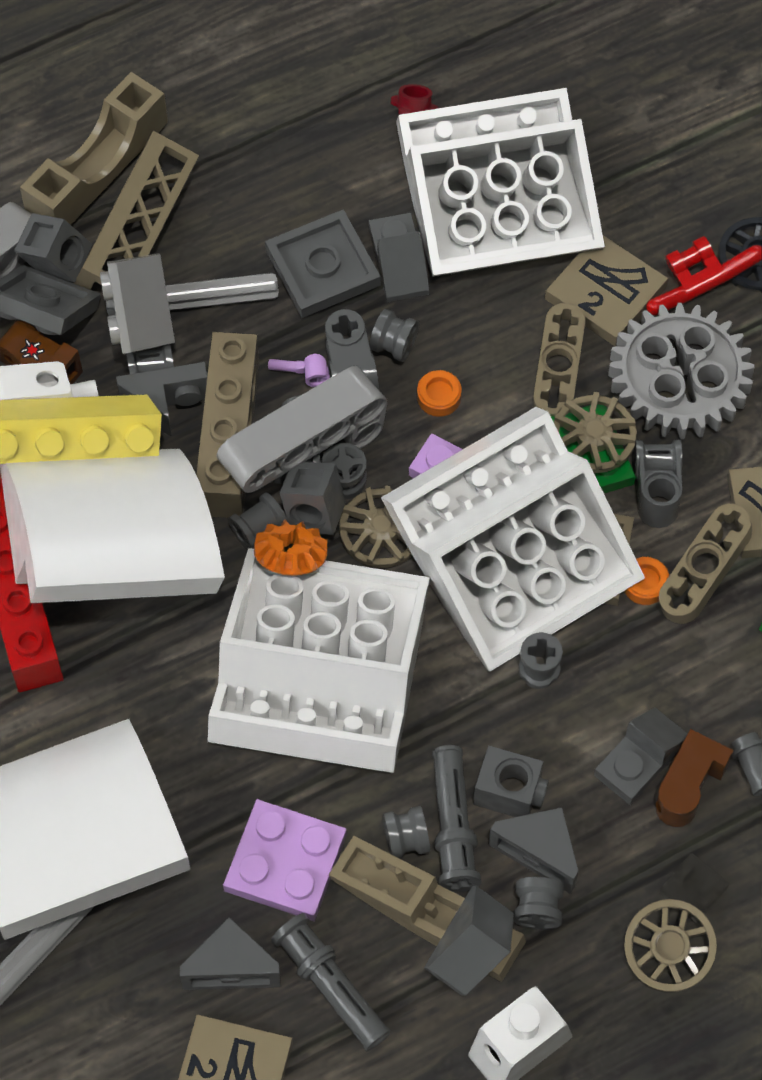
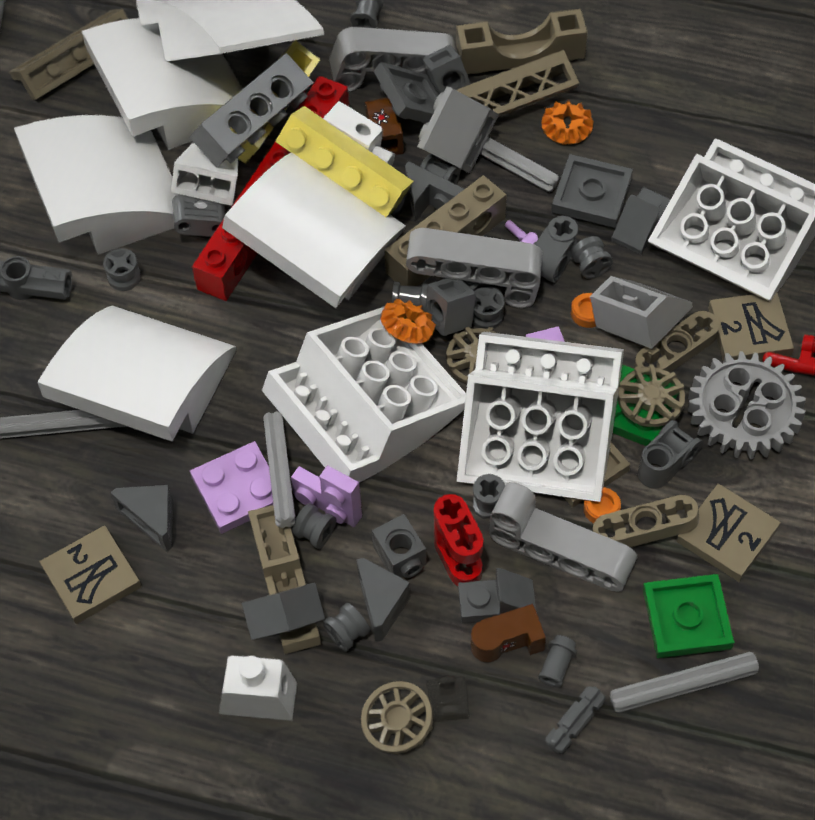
camera: 45 degrees right, 5 degrees down
dark grey pin [271,913,391,1052] -> none
dark red plate [390,84,438,115] -> none
dark grey pin [432,745,482,892] -> none
none -> light grey axle [263,411,296,528]
none -> lavender plate [291,465,362,527]
none -> red connector [434,494,484,586]
none -> light grey beam [489,482,637,591]
none -> orange gear [542,99,593,144]
none -> light grey slope [590,276,693,349]

